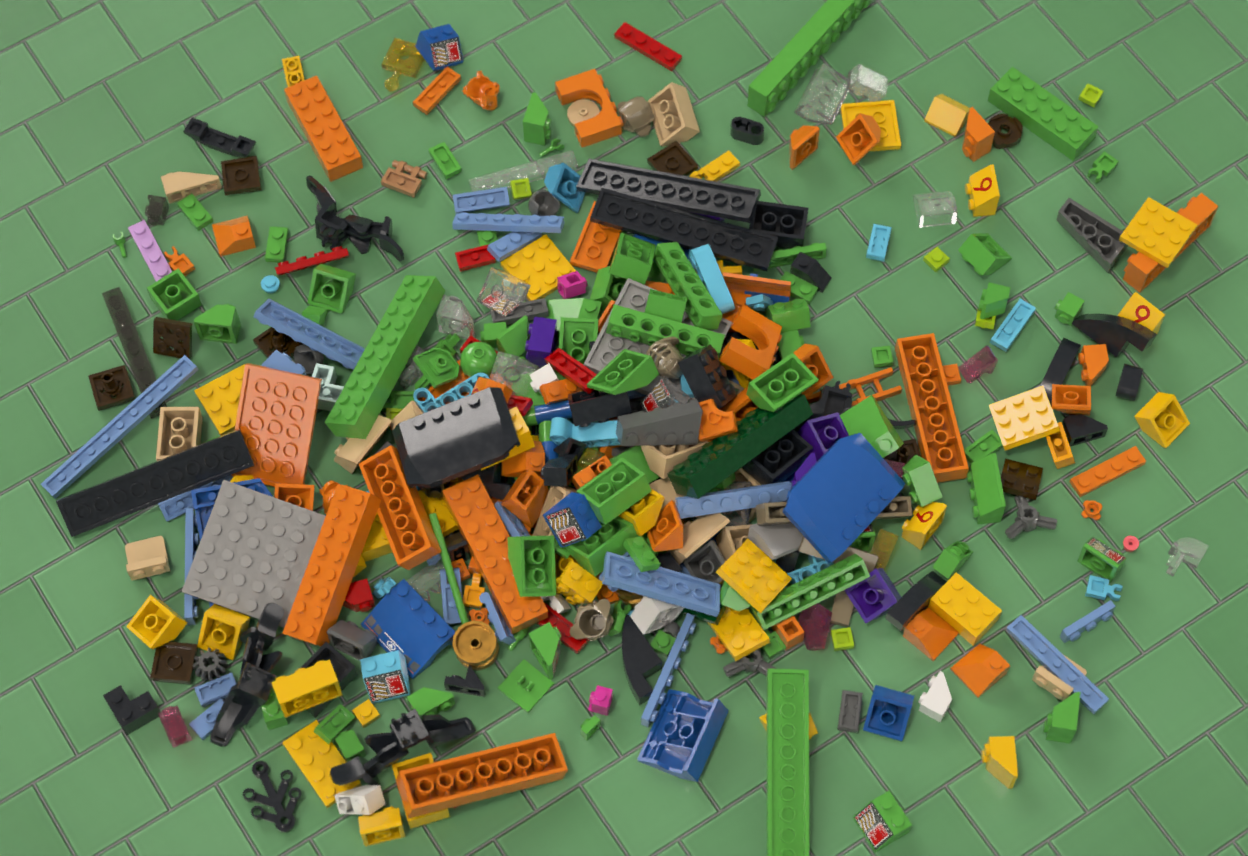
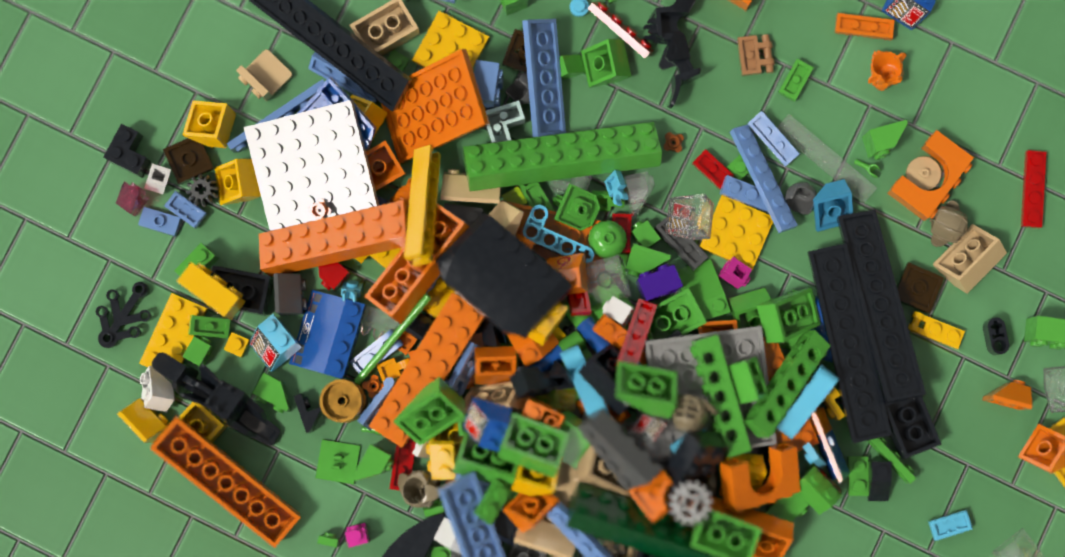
camera: 60 degrees right, 20 degrees up
black piece [210,603,284,747] -> none
lime plate [510,178,532,200] -> none
orange plate [570,201,622,273] -> none
none -> white brick [144,164,171,194]
none -> plate [309,198,331,220]
none -> yellow piece [404,145,441,267]
none -> medium azure plate [604,170,628,206]
none -> dark orange plate [663,132,684,153]
none -> light grey gear [669,481,714,526]

